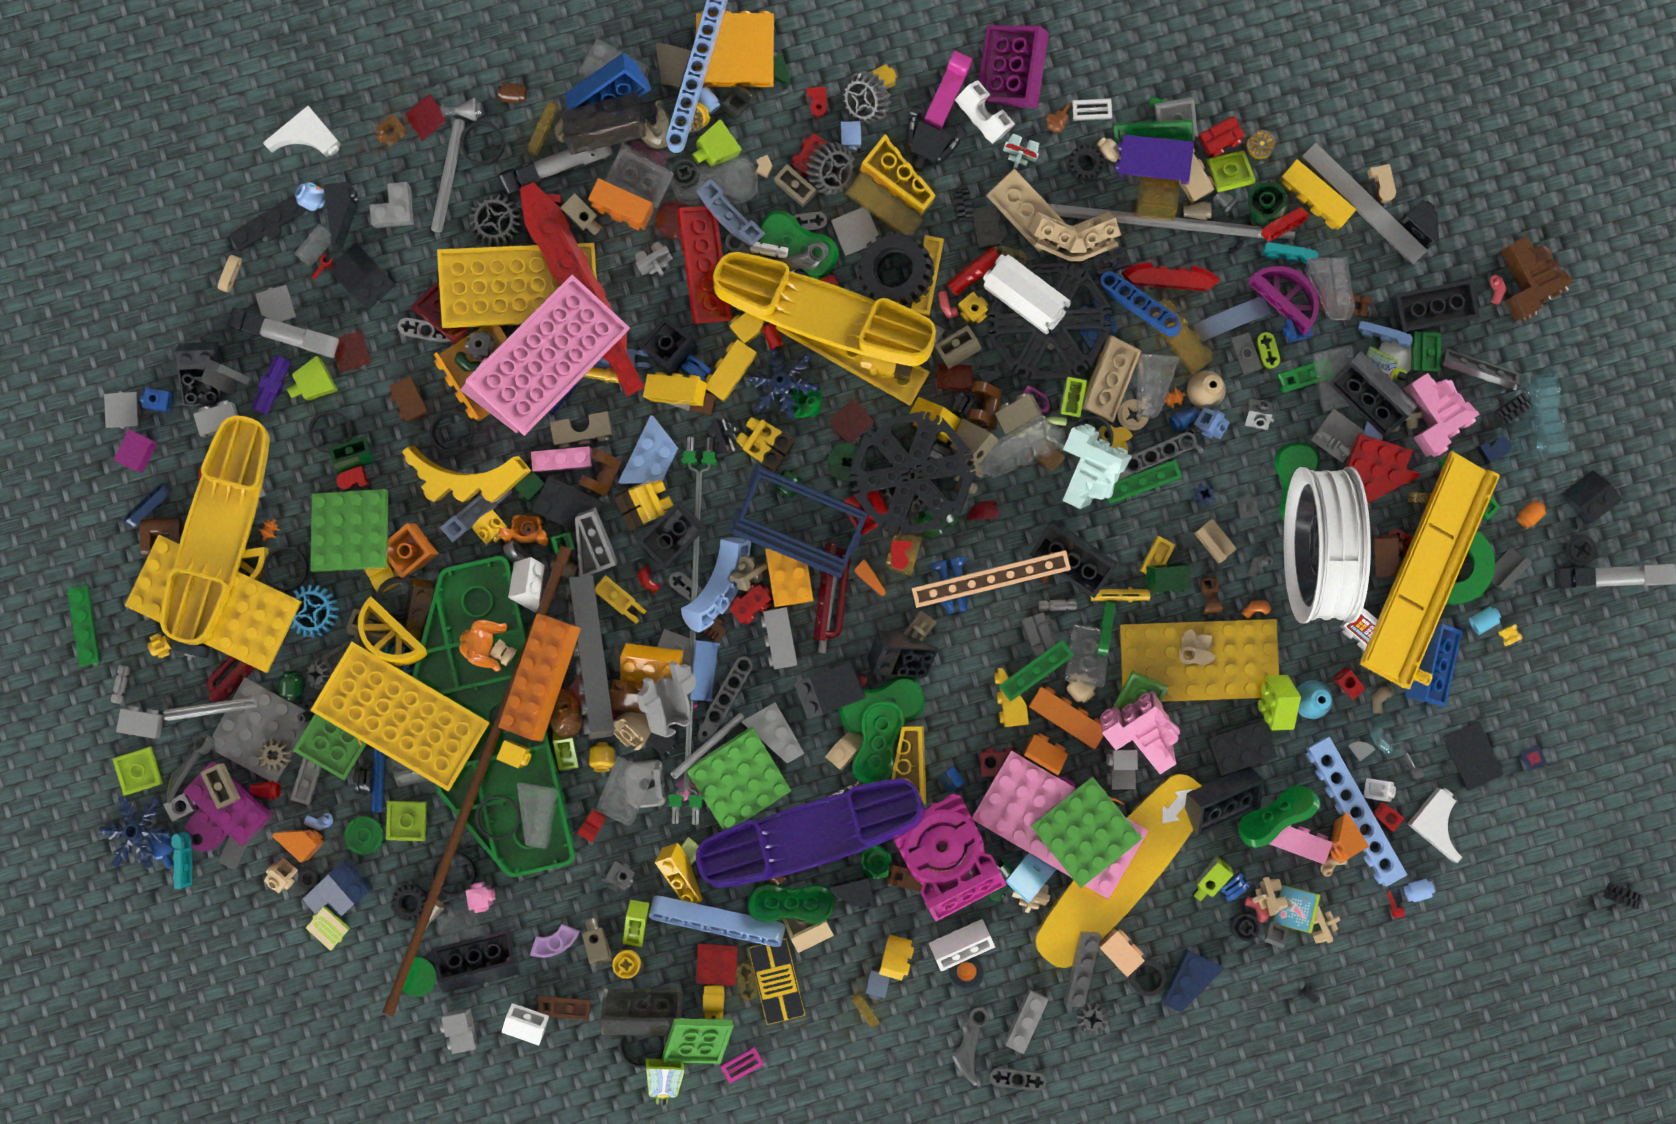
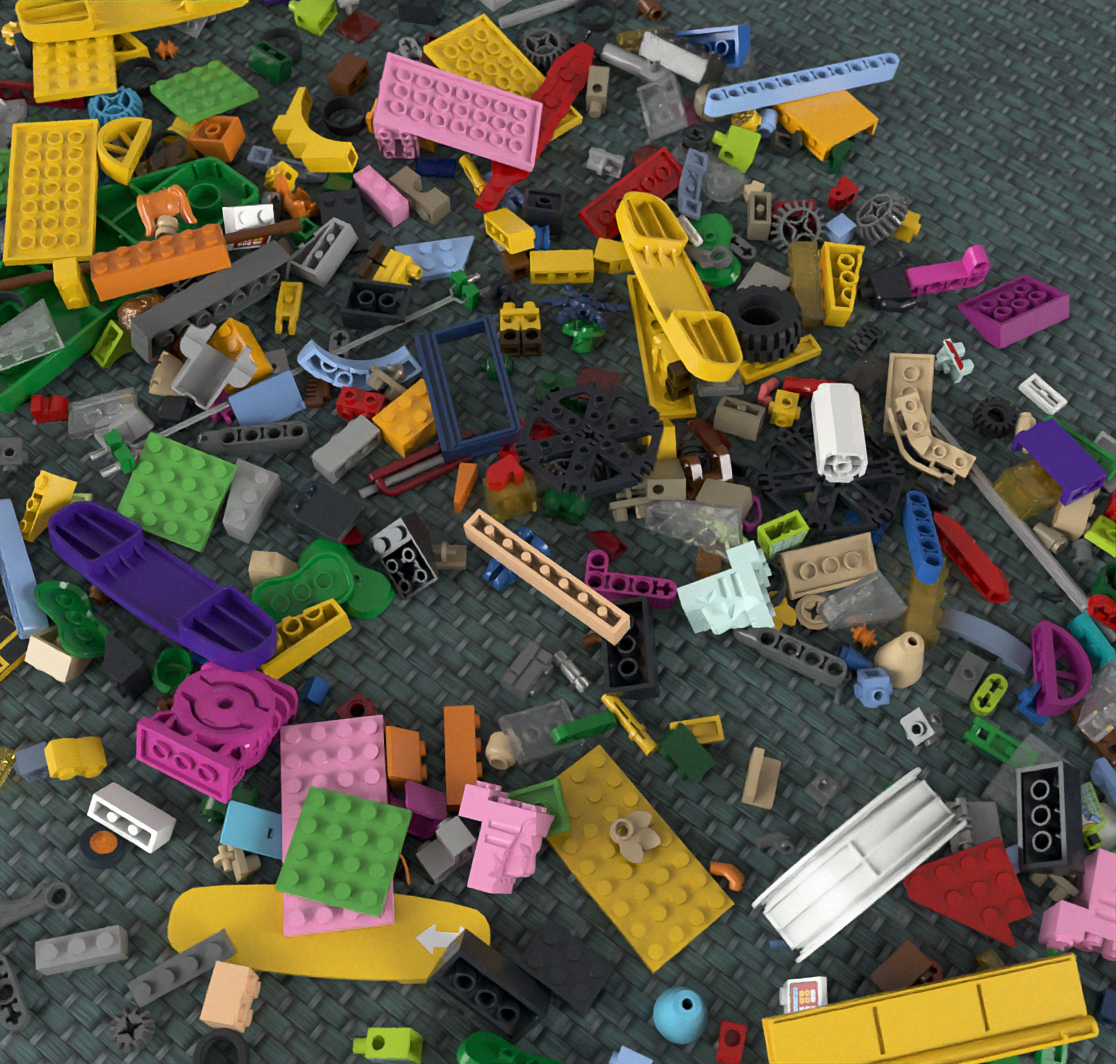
camera: 55 degrees right, 25 degrees down
red leg [336,466,370,490] -> none
reddish brown connector [578,448,622,497] -> none
orange brick [588,178,654,231] -> none
yellow head [589,742,615,772] -> none
red arm [638,566,660,594] -> none
light grey piece [671,713,744,779] -> none
red piece [762,324,784,350] -> none
white arch [955,80,1015,144] -> none
yellow slope [994,668,1029,727] -> none
green plate [999,640,1074,702] -> none
dark orange piece [1045,102,1070,133] -> none
green plate [1106,459,1182,505] -> none
dark blue gear [1192,483,1216,506] -> none
reddish brown leg [1200,577,1222,614] -> none
lime brick [1258,675,1301,730] -> none
none -> magenta piece [389,780,447,839]
none -> dark pink beam [584,550,677,609]

